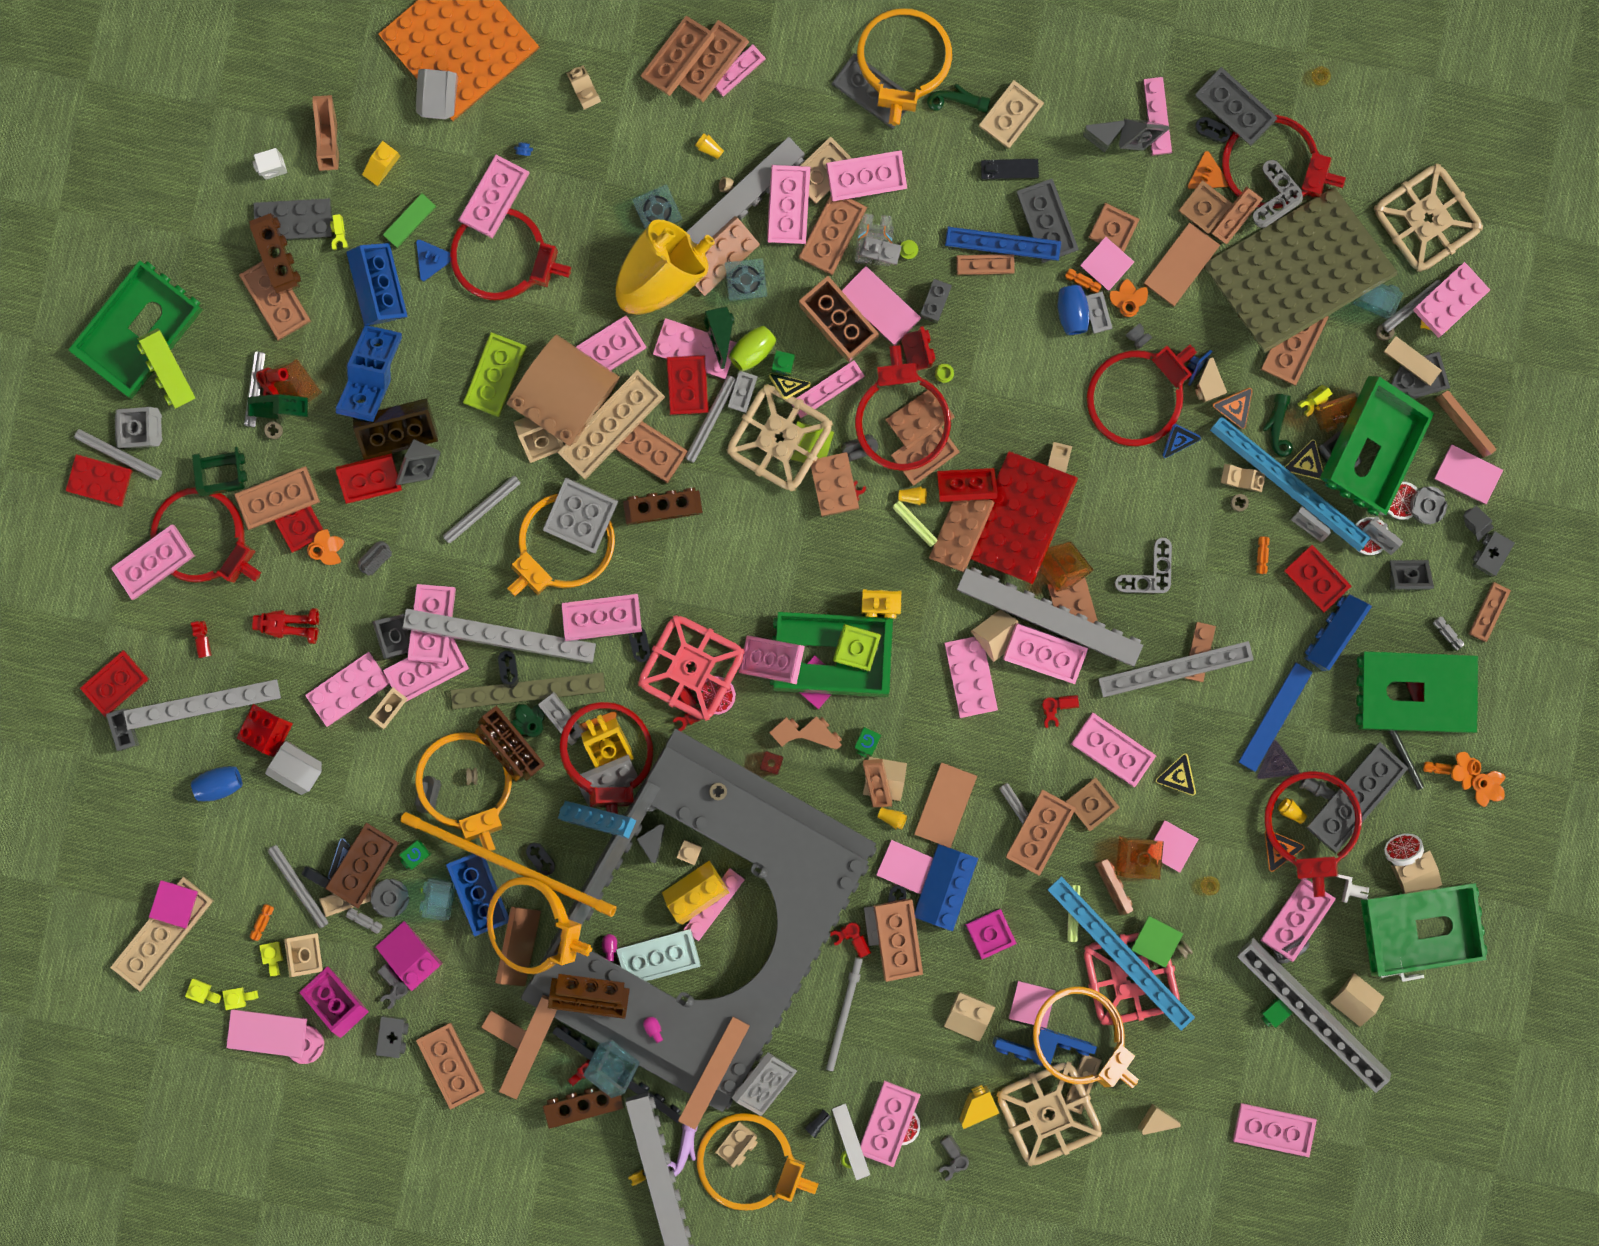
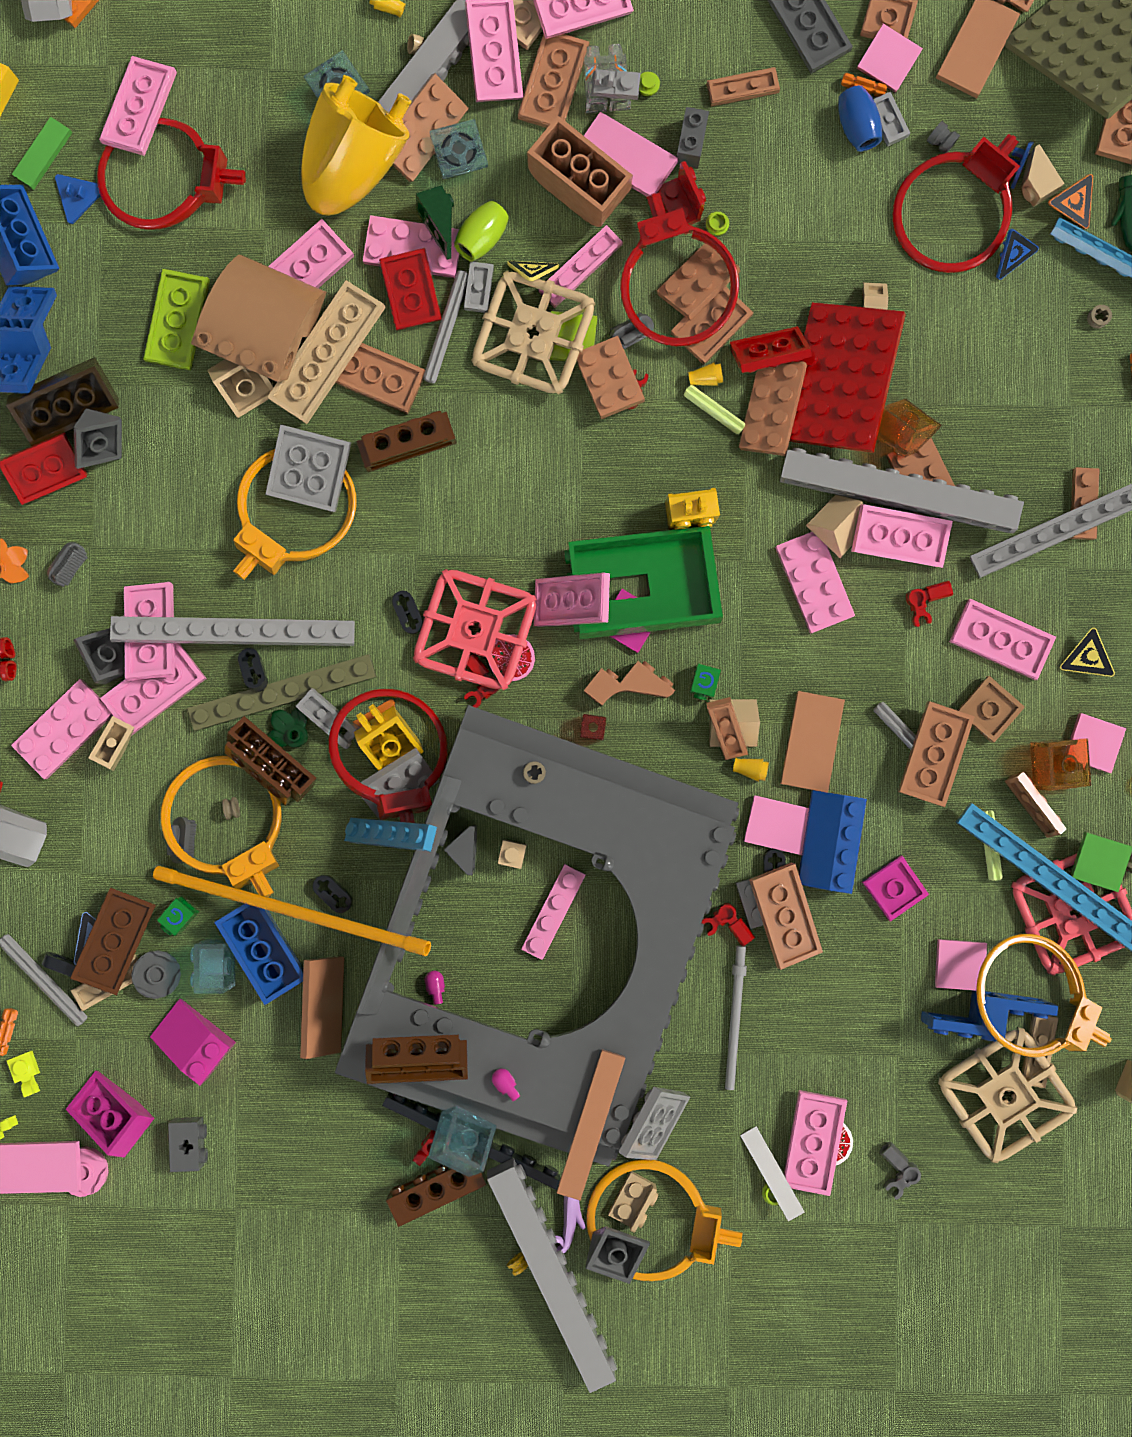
camera: 15 degrees left, 0 degrees up
tan slope [284,933,323,977] -> none
light grey axle [346,908,383,934] -> none
flat silver bar [377,963,409,1009] -> none
nougat plate [416,1023,485,1110] -> none
light grey axle [443,476,520,543] -> none
nougat tile [481,1010,526,1049] -> none
light orange brick [487,877,592,974] -> none
nougat tile [499,995,557,1100] -> none
blue plate [514,142,533,156] -> none
bright pink plate [562,594,642,641] -> none
light aqua plate [616,929,701,981] -> none
yellow slope [662,861,730,925] -> none
green brick [772,350,795,376] -> none
black pin [804,1109,832,1138] -> none
lime tile [833,624,881,671] -> none
tan slope [944,991,995,1041] -> none
blue tile [945,227,1062,261] -> none
yellow slope [959,1085,999,1129] -> none
orange plate [1110,279,1148,317] -> none
light grey beam [1114,538,1172,593] -> none
tan slope [1221,464,1265,492] -> none
none -> dark grey slope [585,1226,650,1284]

